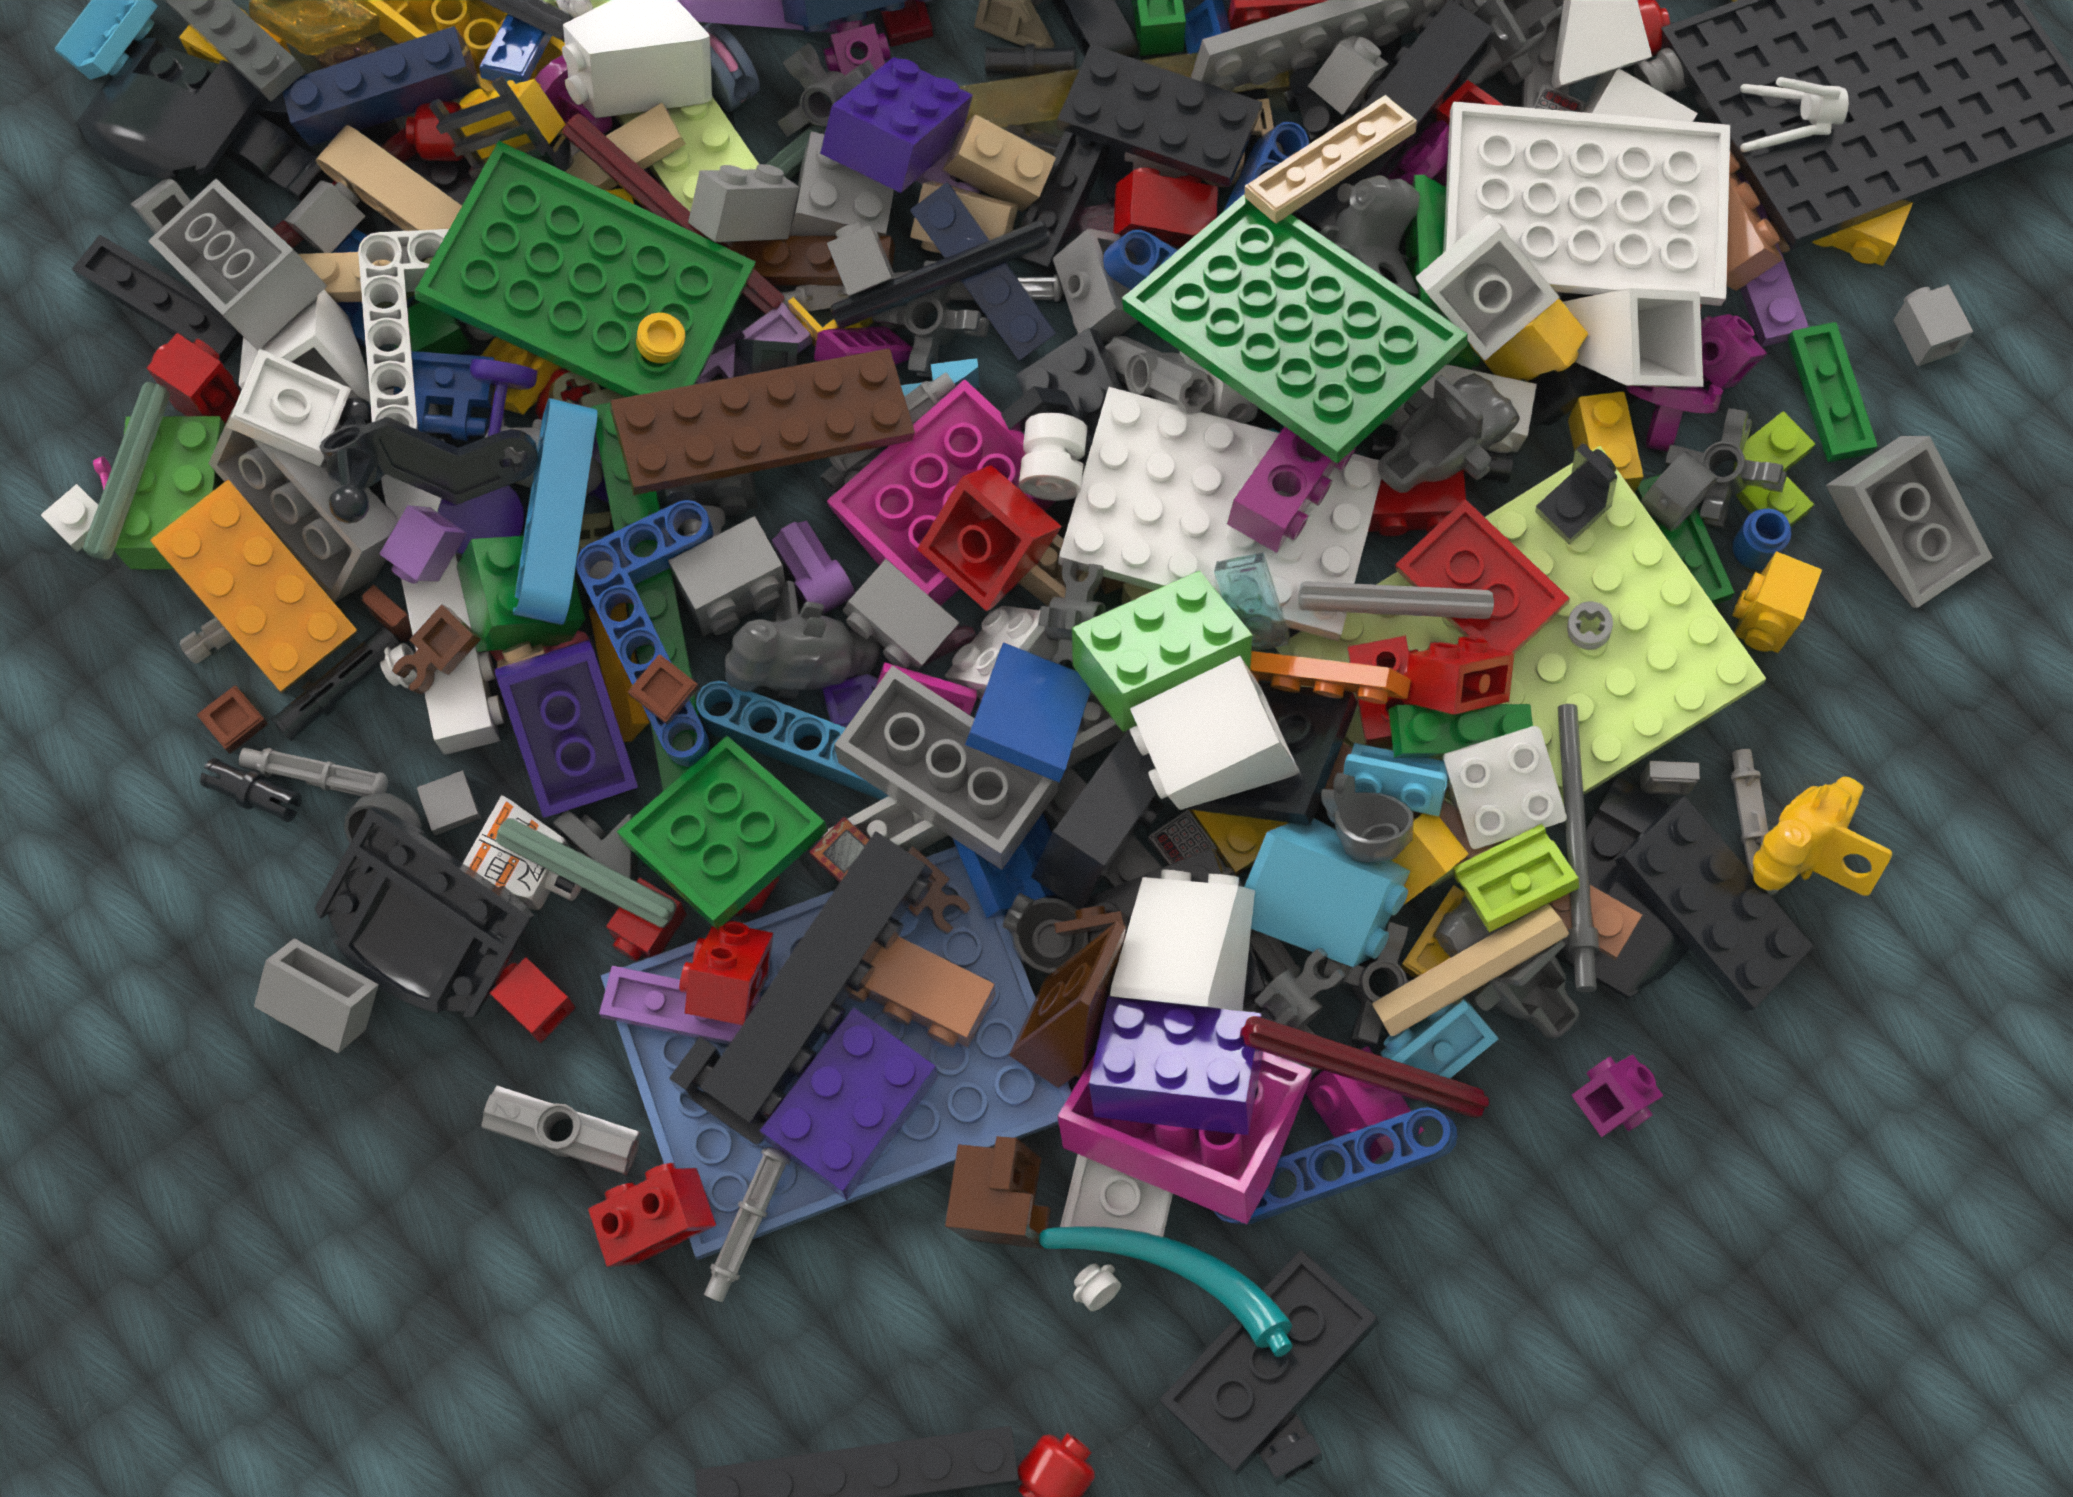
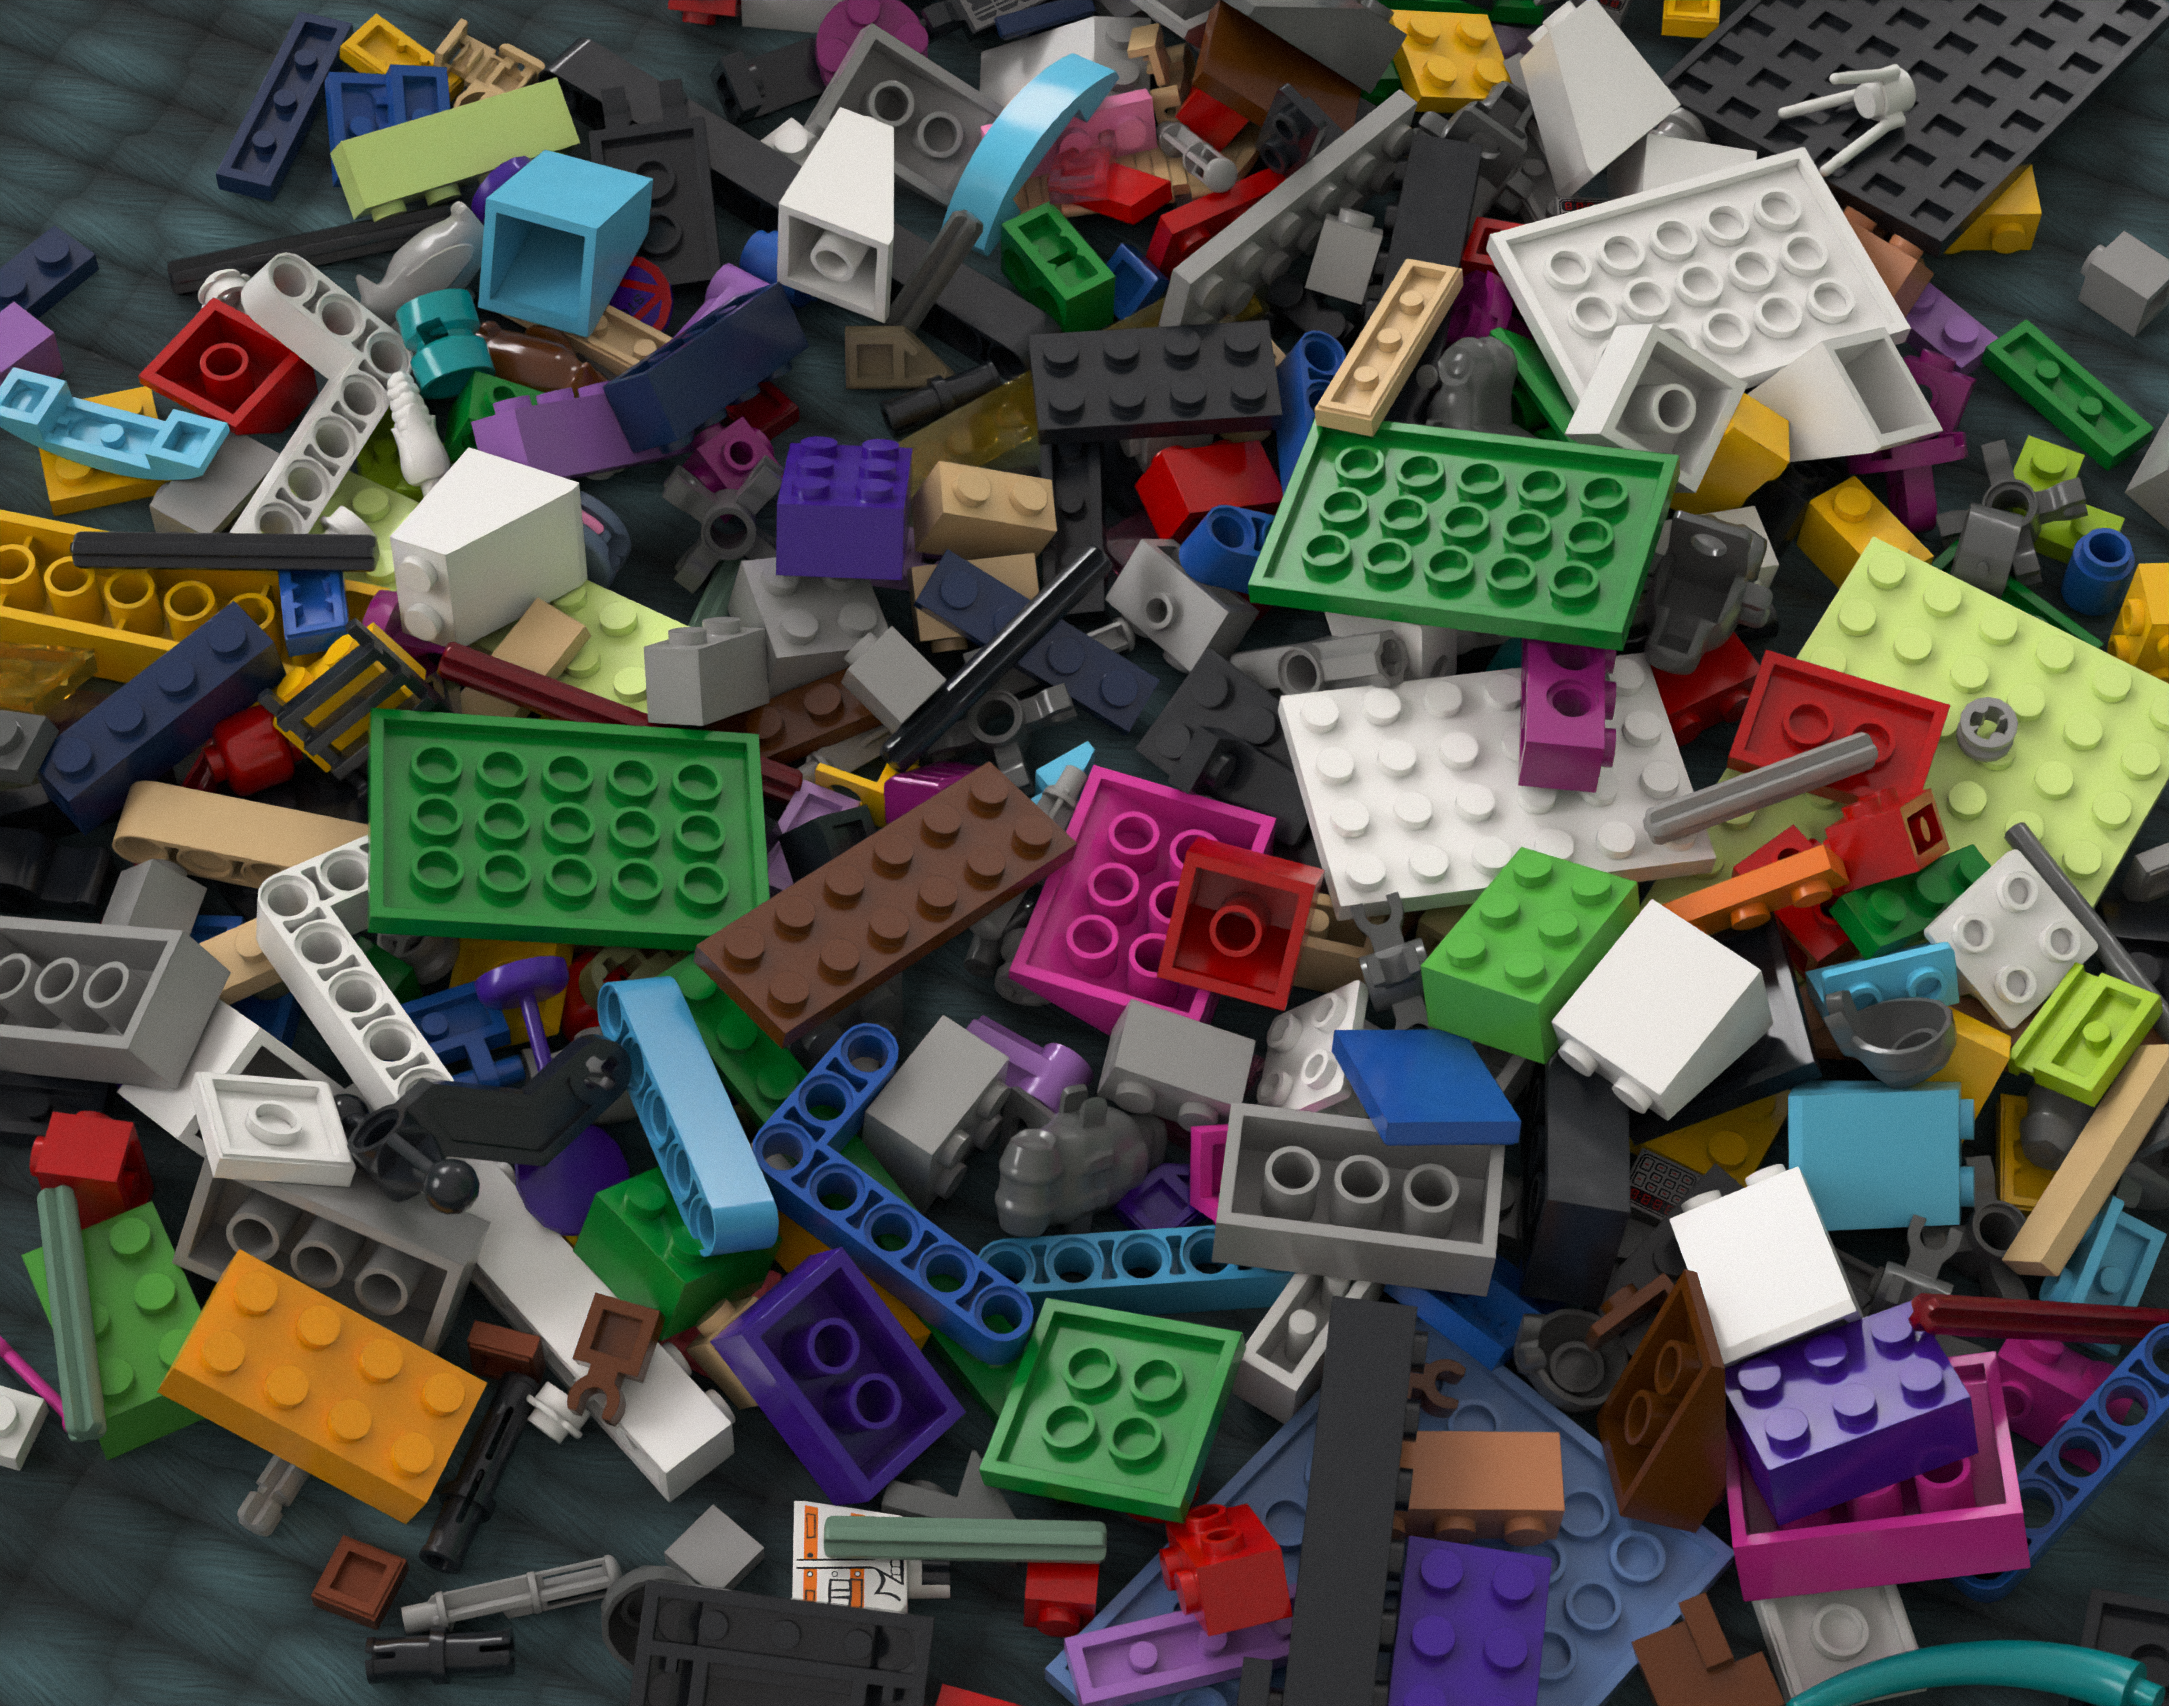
camera: 30 degrees left, 15 degrees down
medium lavender brick [379,505,467,584] -> none
copper tile [628,654,699,725] -> none
yellow tile [636,313,685,363] -> none
tile [809,817,870,883] -> none
white wheel [1019,413,1087,501] -> none
clear light blue plate [1214,552,1290,651] -> none
black bracket [1535,443,1617,545] -> none

